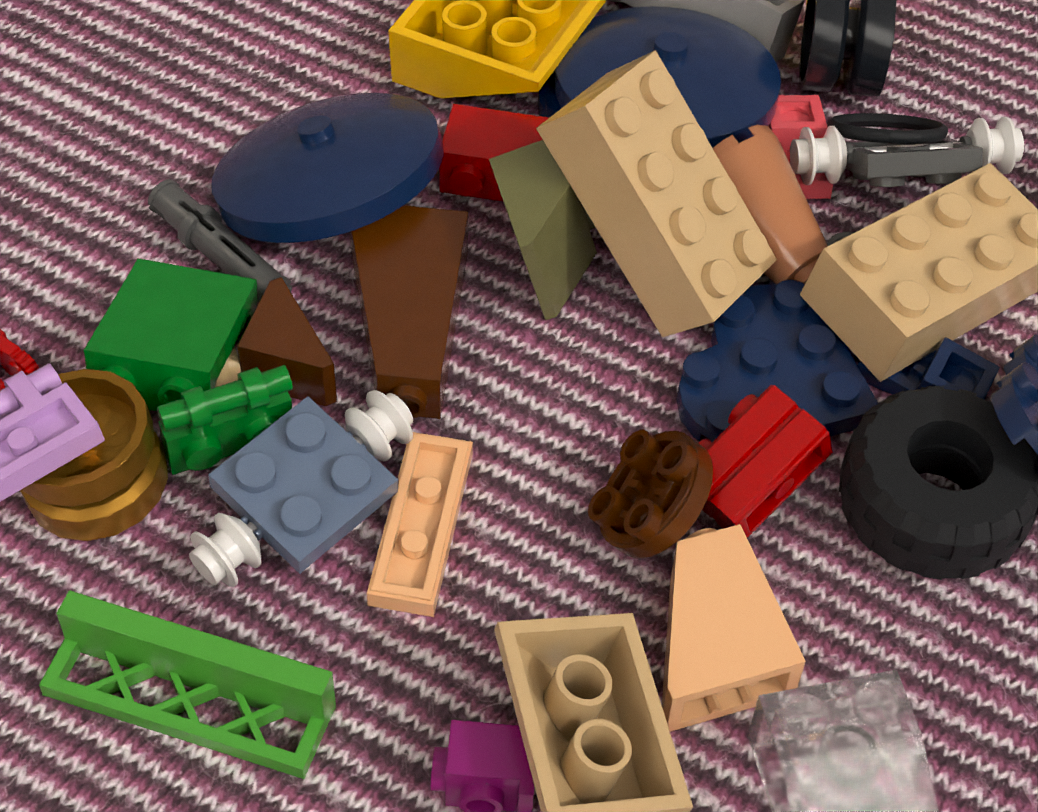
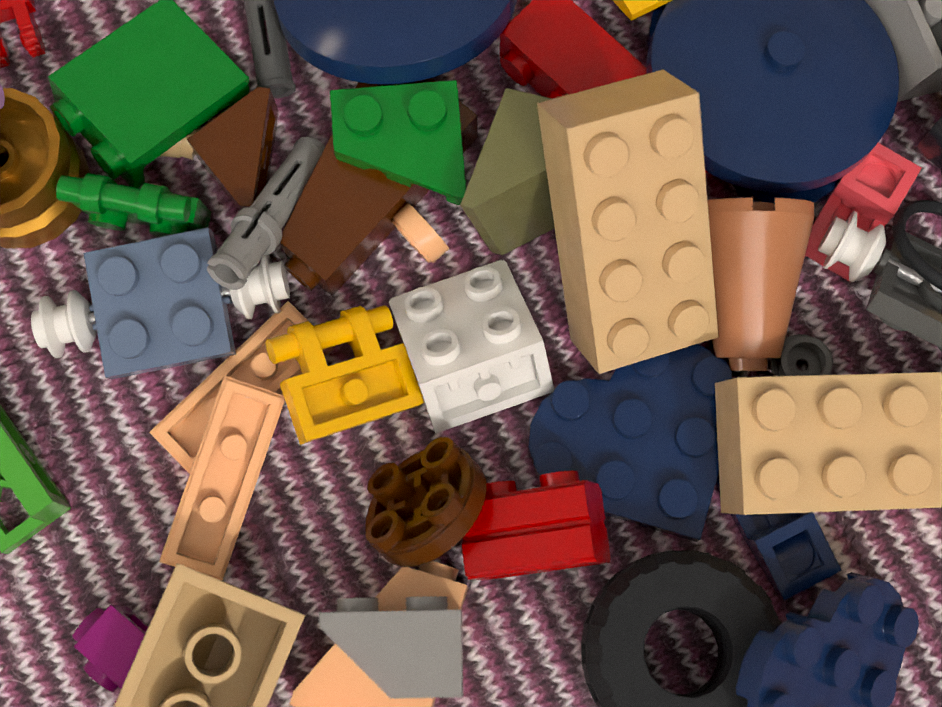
camera: 40 degrees right, 25 degrees up
none -> light nougat tile [159,375,285,581]
none -> light grey pin [207,137,325,290]
none -> yellow plate [266,305,424,445]
none -> light grey slope [319,596,464,699]
none -> green wing [330,80,466,205]
none -> white bracket [389,260,554,434]
none -> light nougat tile [391,202,449,263]

